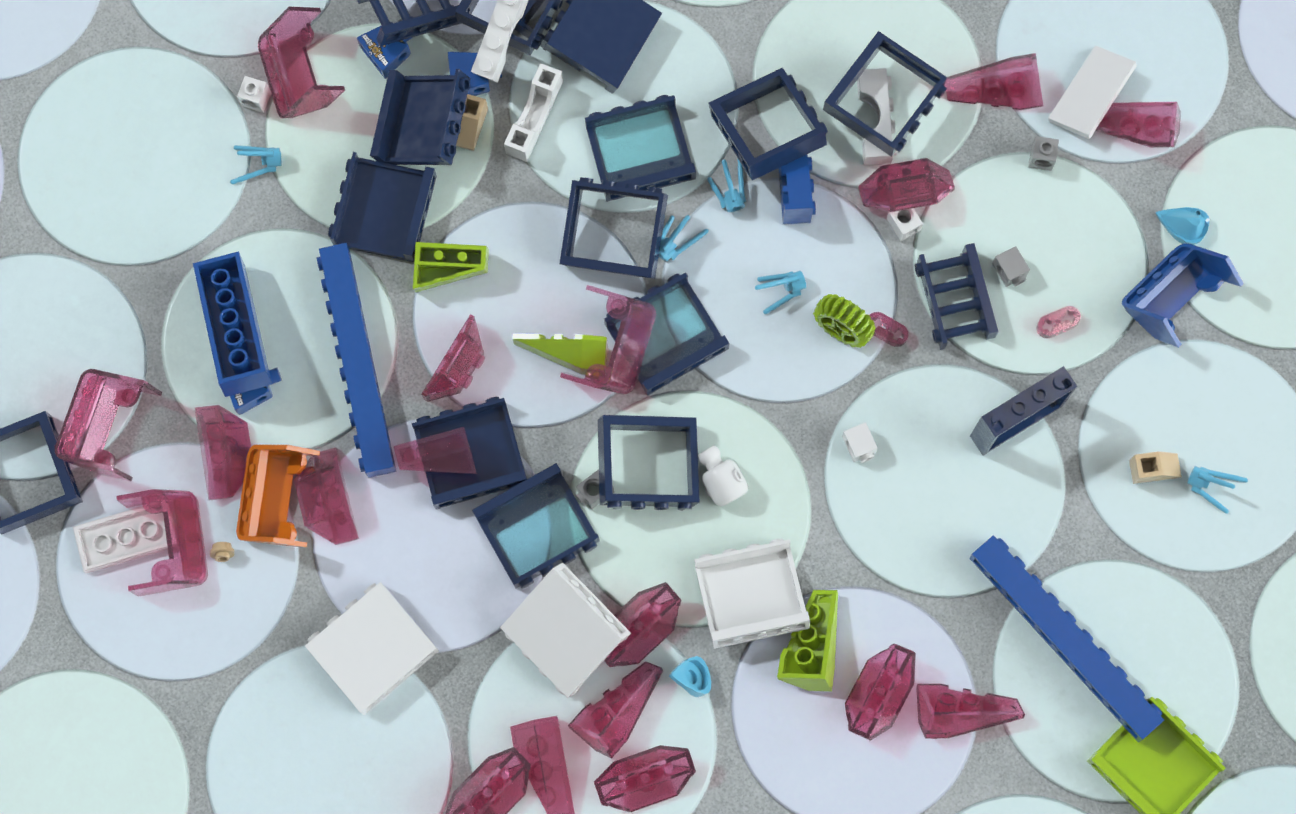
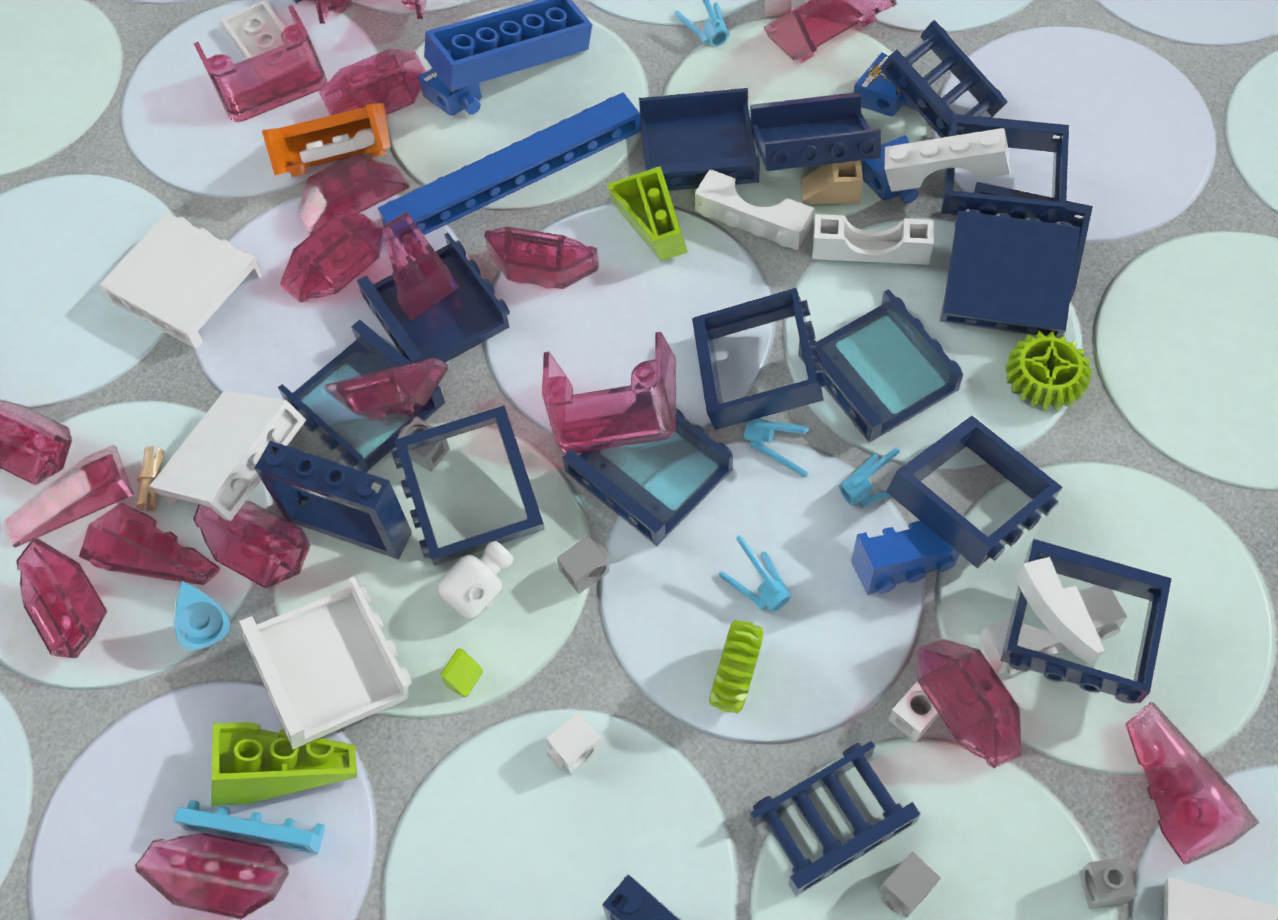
camera: 75 degrees right, 15 degrees down
tan plate [210,542,234,562] -> none
lime wedge [512,334,608,379] -> none
clear pink beam [870,312,909,347] -> none
none -> tan pin [136,446,165,511]
none -> medium azure hinge [173,800,325,854]
none -> dark blue window [254,441,412,560]
none -> clear pink wedge [280,214,384,302]
none -> white hinge [299,128,376,163]
none -> clear pink wedge [324,358,448,421]
none -> lime slope [440,648,483,697]
none -> light grey brick [557,536,610,594]
none -> white arch [695,169,814,251]
none -> lime gear [1005,331,1092,411]
none -> white slope [1015,557,1105,664]

